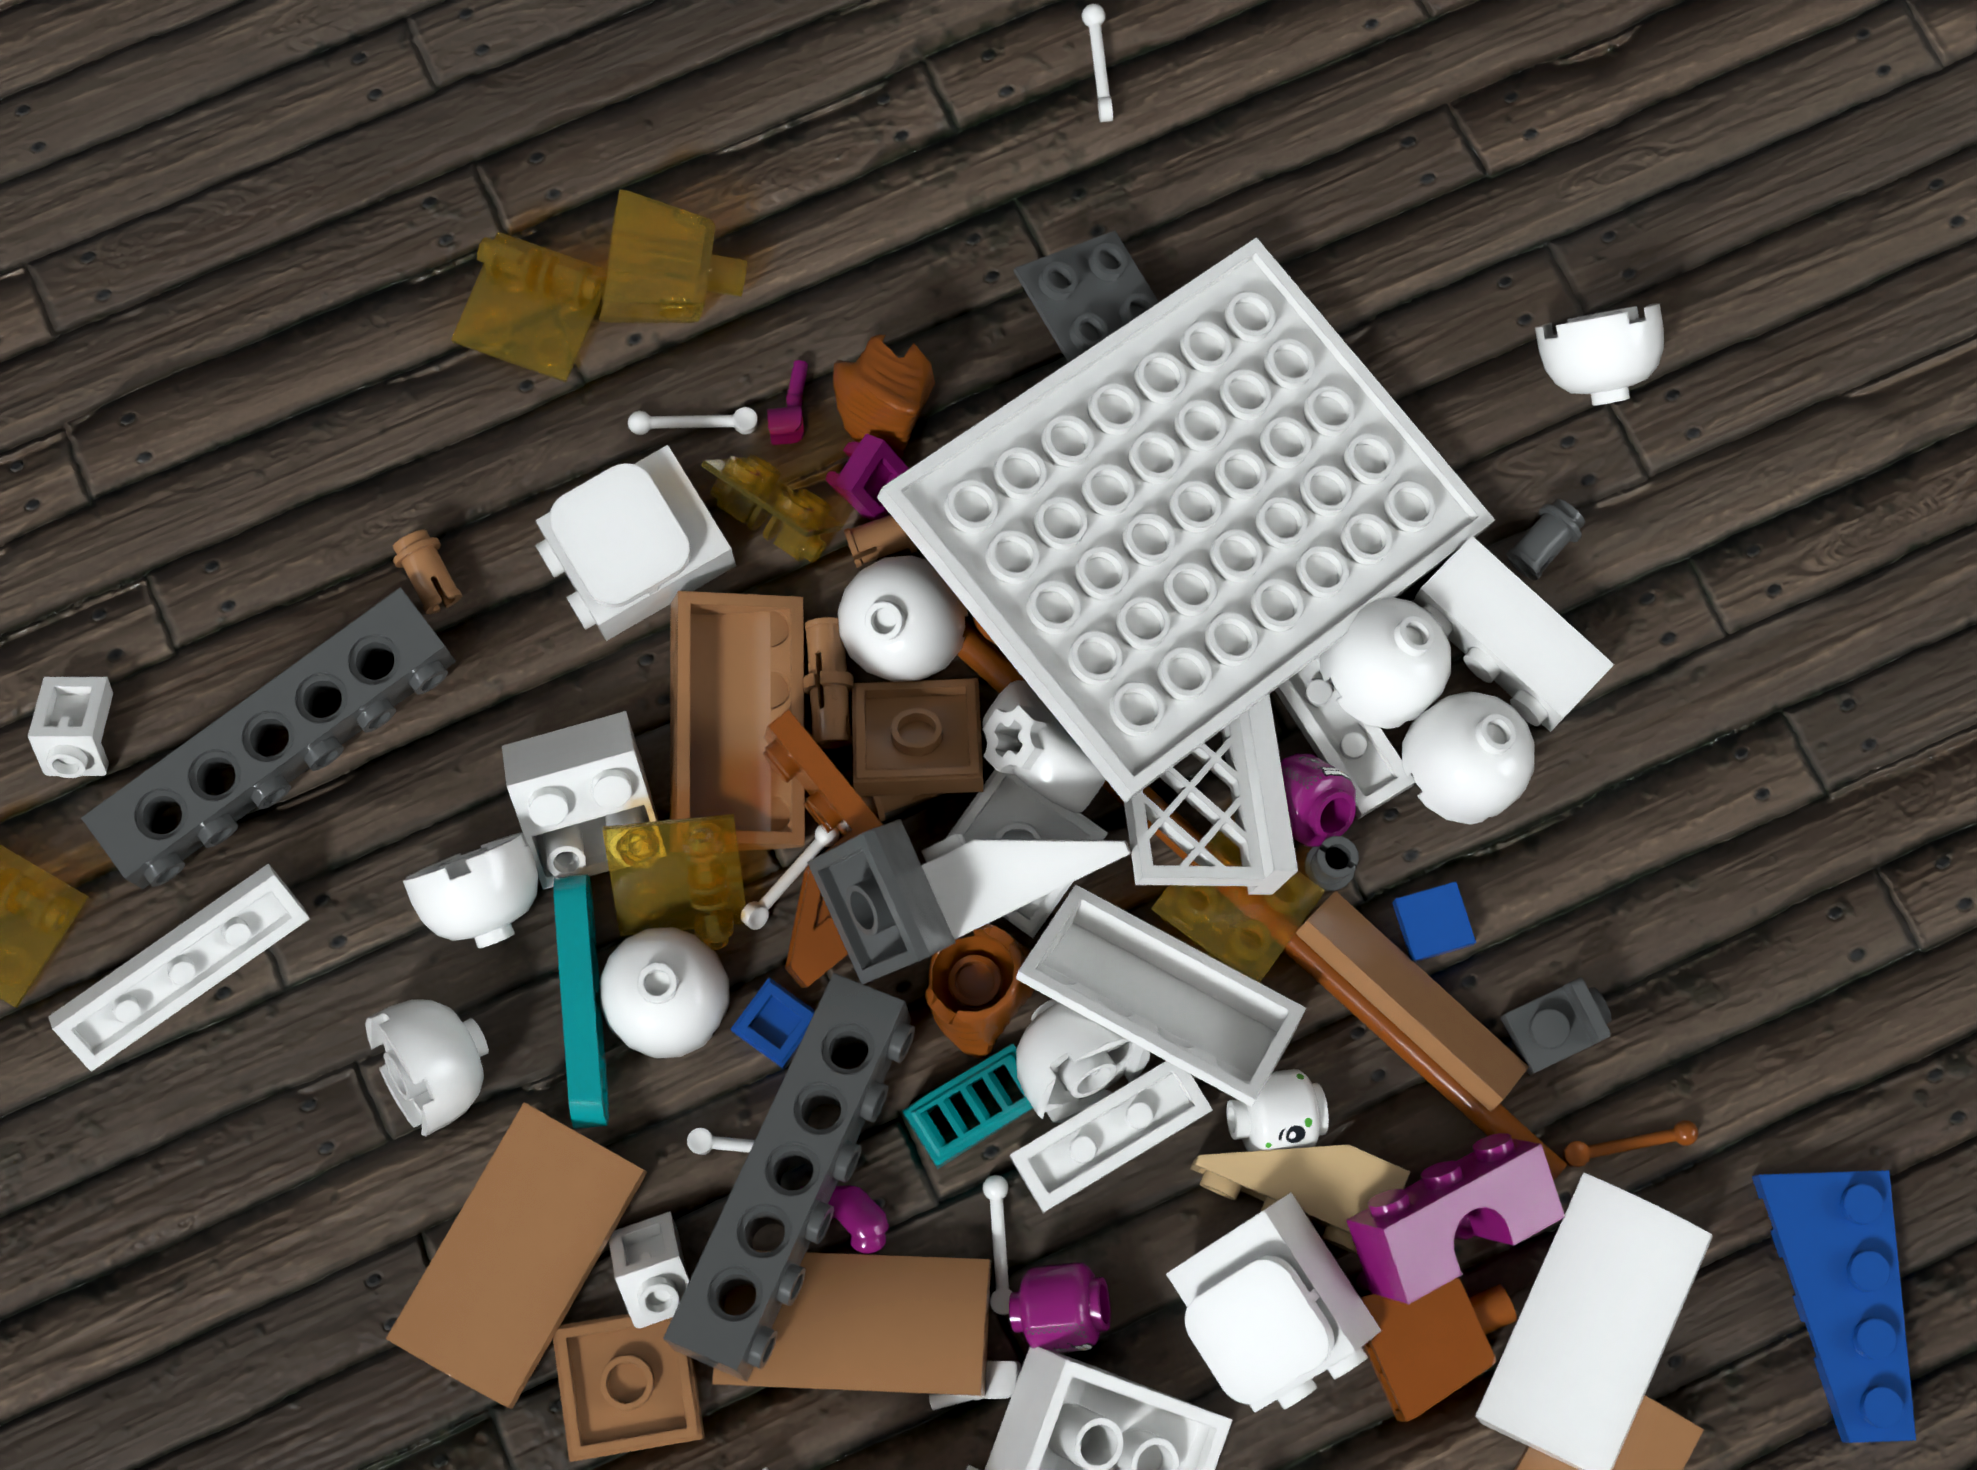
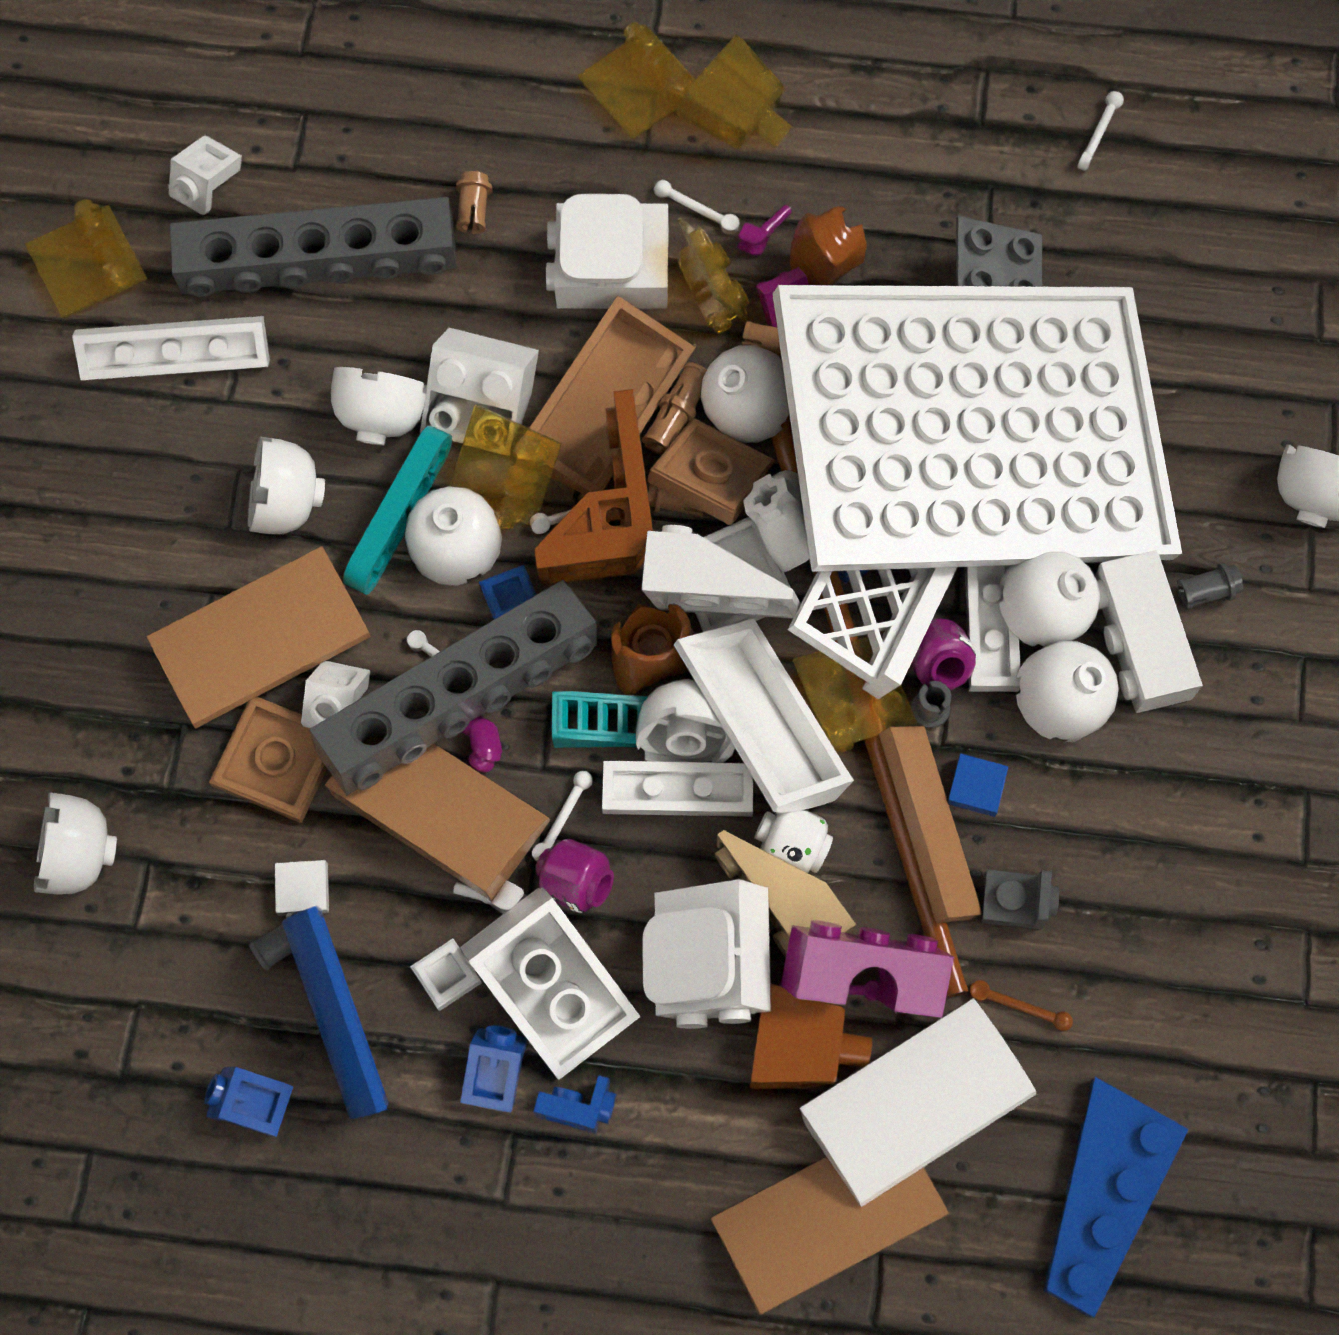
camera: 35 degrees right, 5 degrees down
dark grey slope [807,819,956,984] -> none

